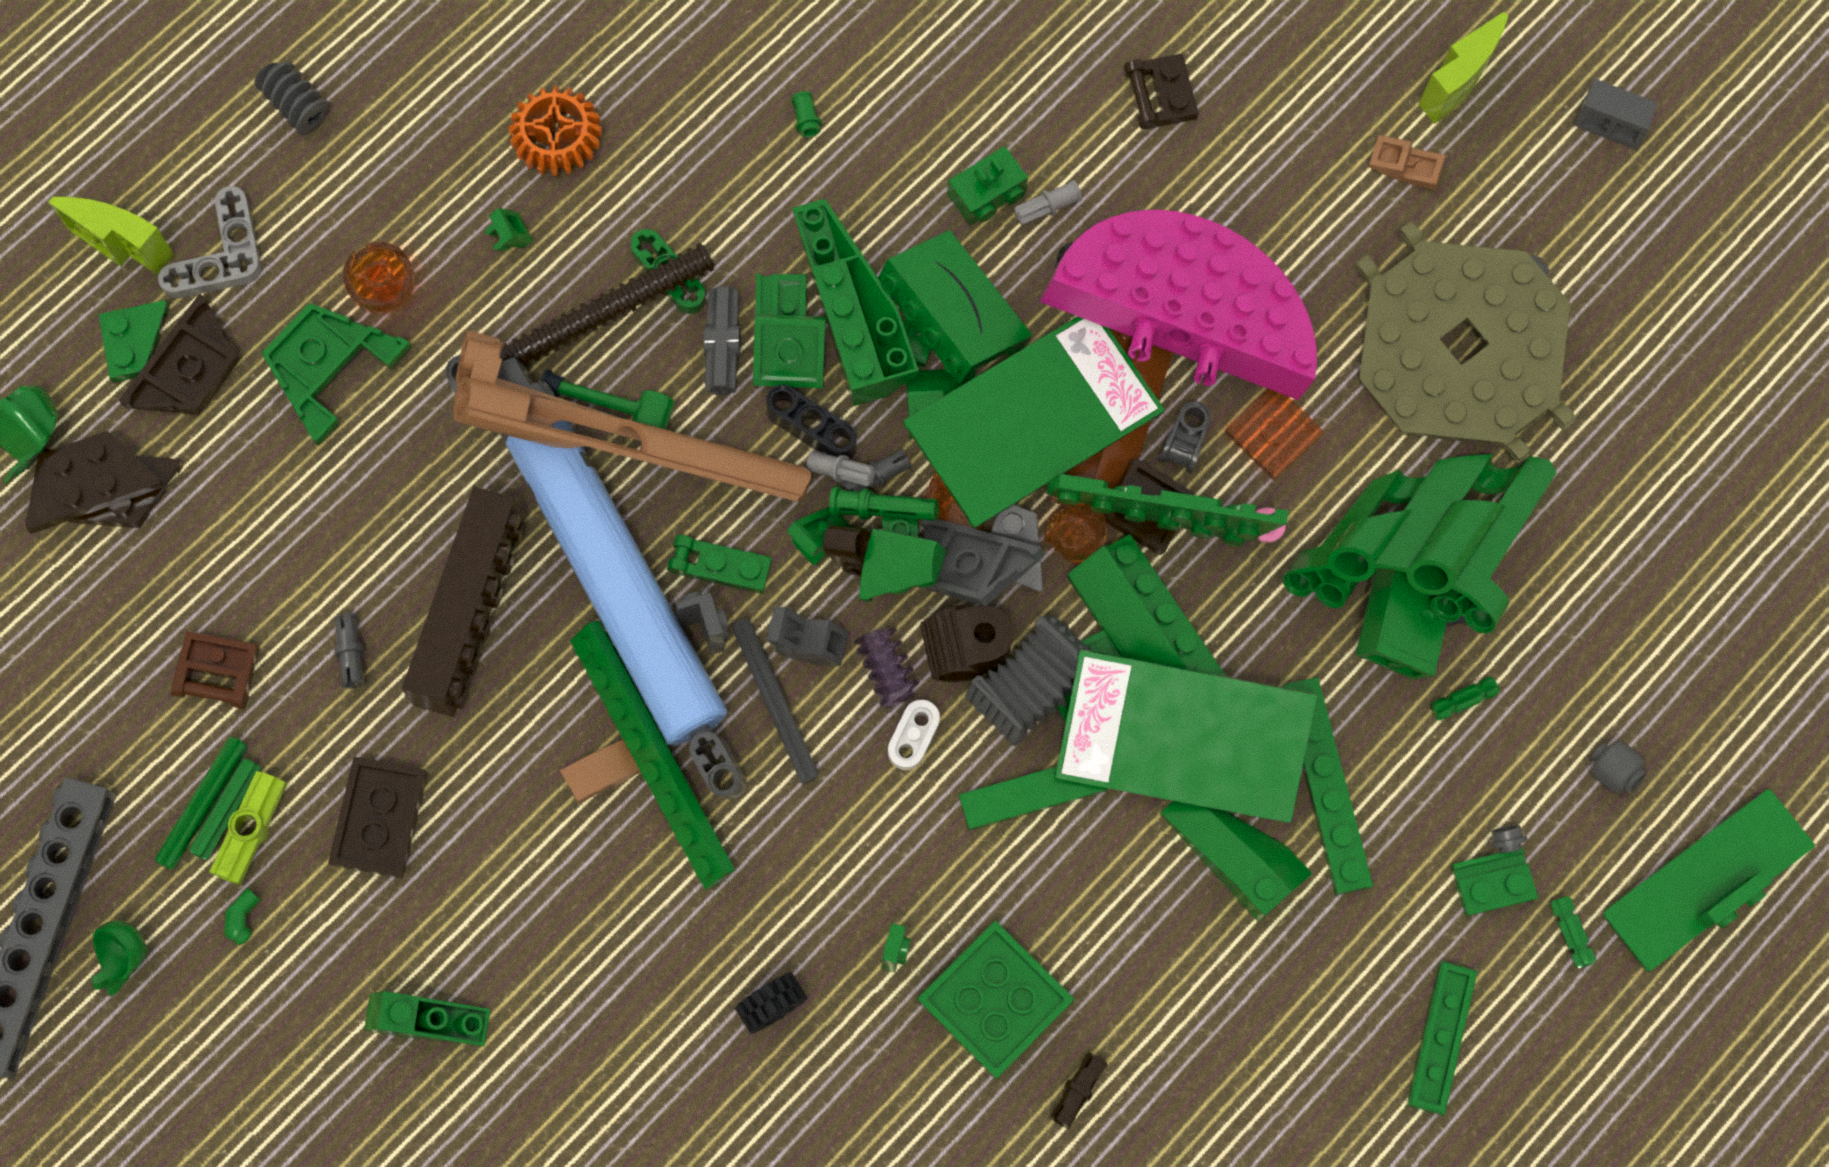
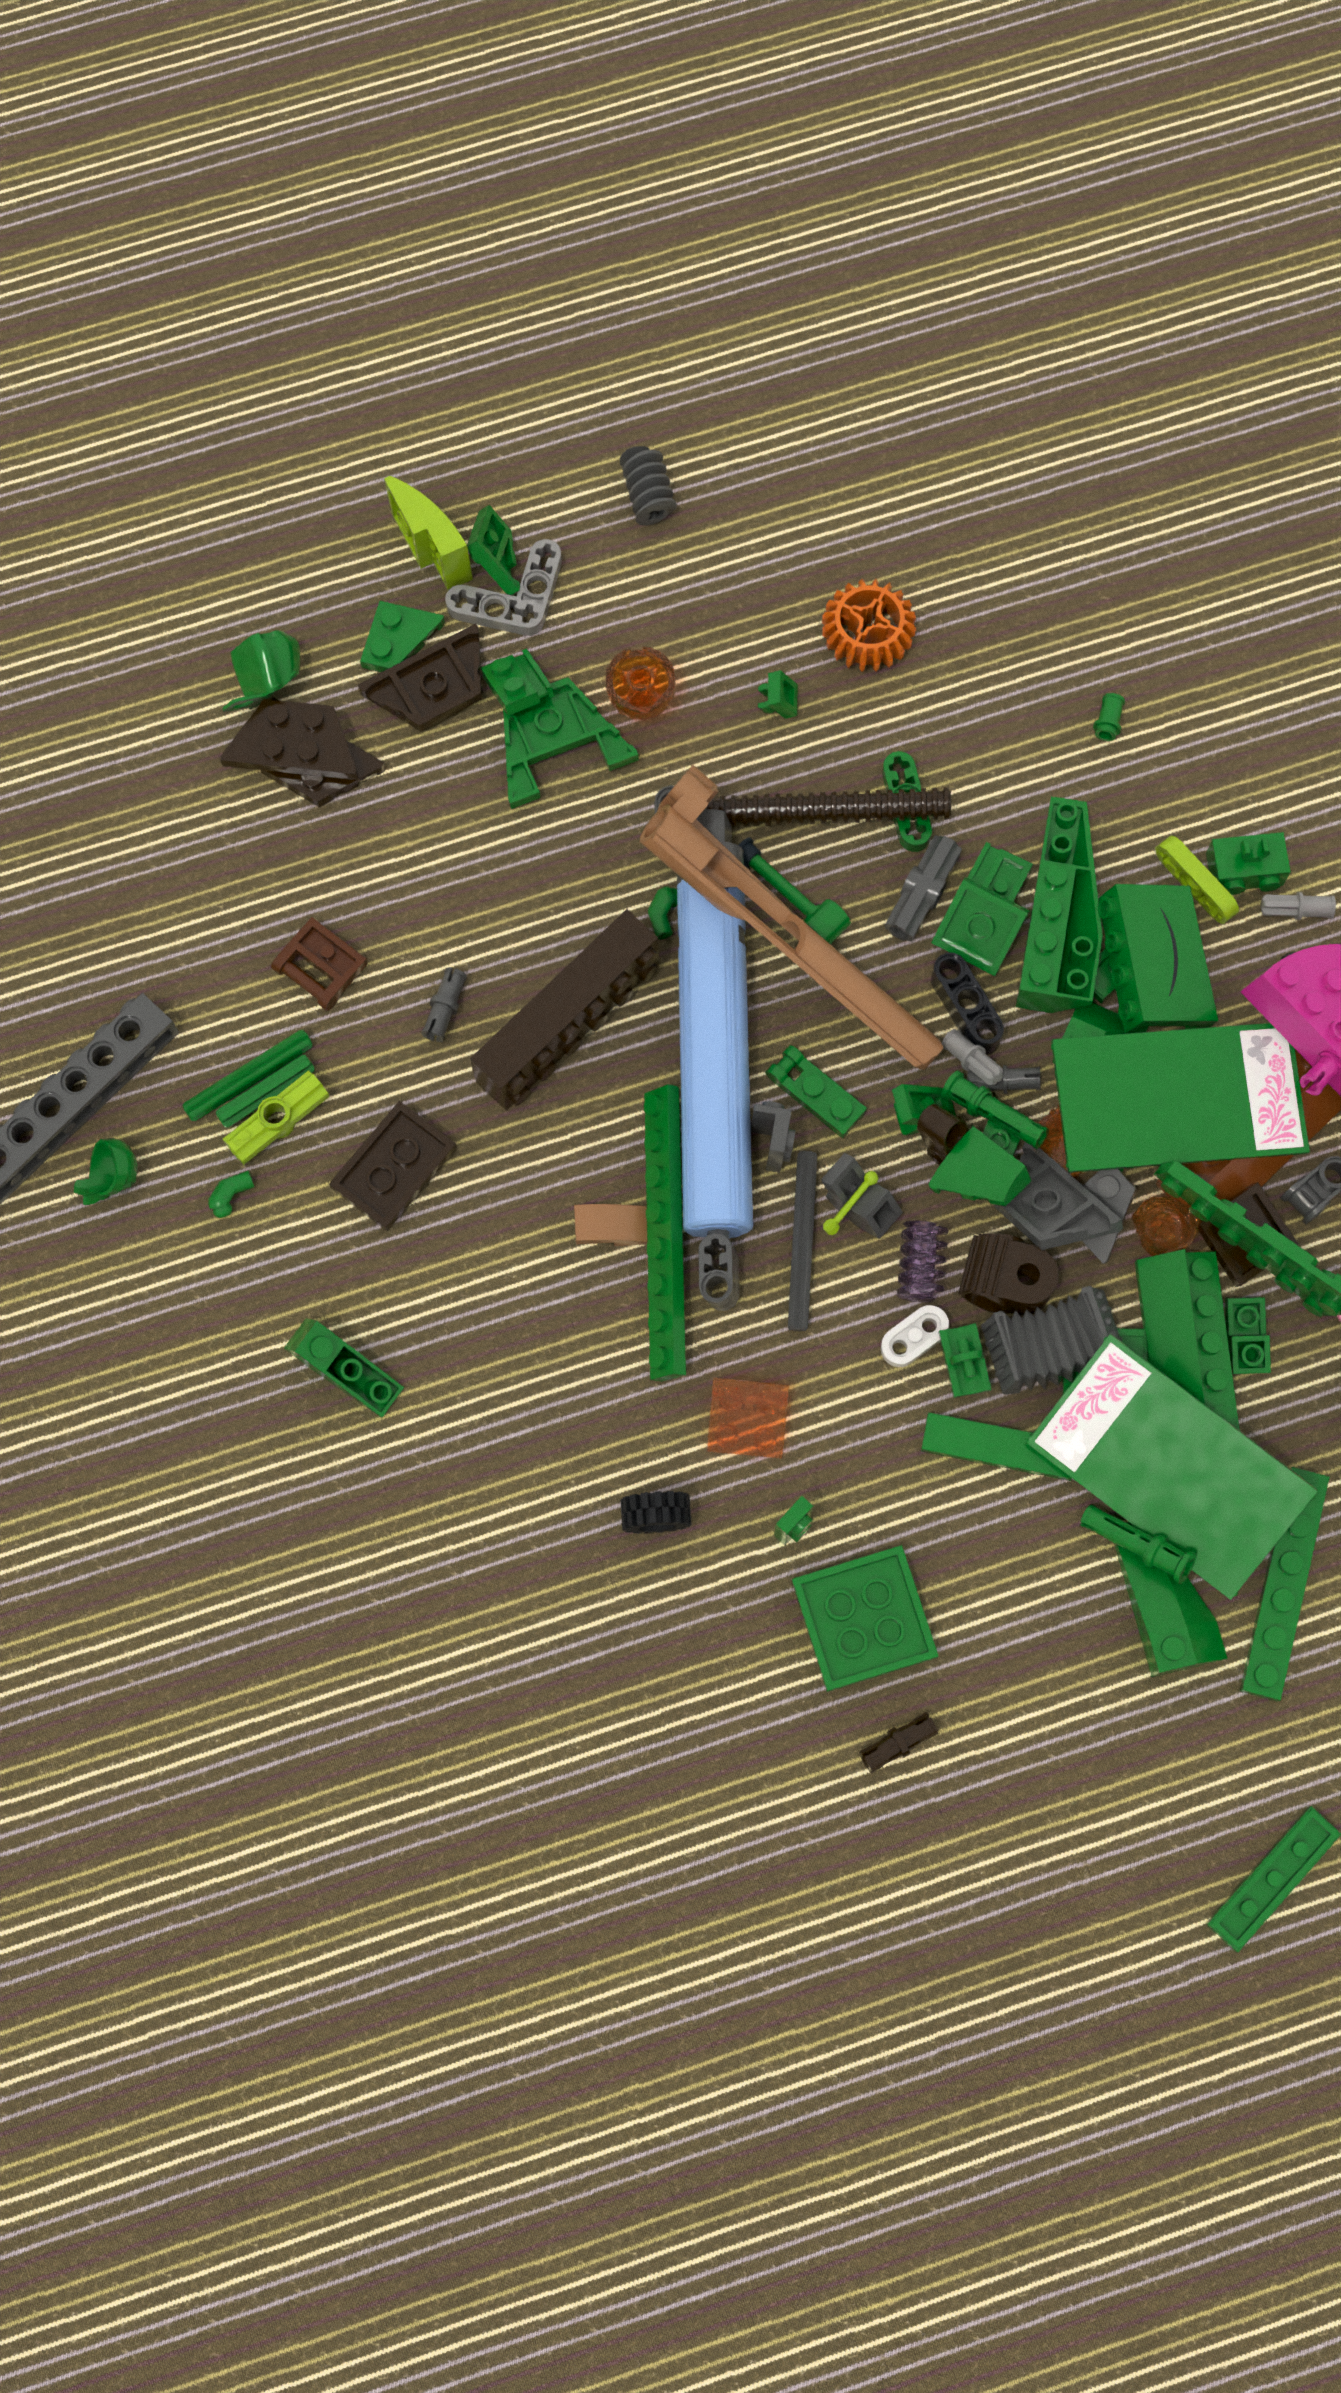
camera: 35 degrees right, 0 degrees up
none -> green wing [467,505,520,595]
none -> green plate [481,648,555,716]
none -> green arm [648,886,677,940]
none -> clear orange hinge [707,1377,789,1459]
none -> lime hinge [823,1171,878,1235]
none -> green hips [938,1323,991,1399]
none -> green pin [1080,1504,1197,1584]
none -> lime beam [1155,835,1239,924]
none -> green slope [1225,1297,1271,1374]

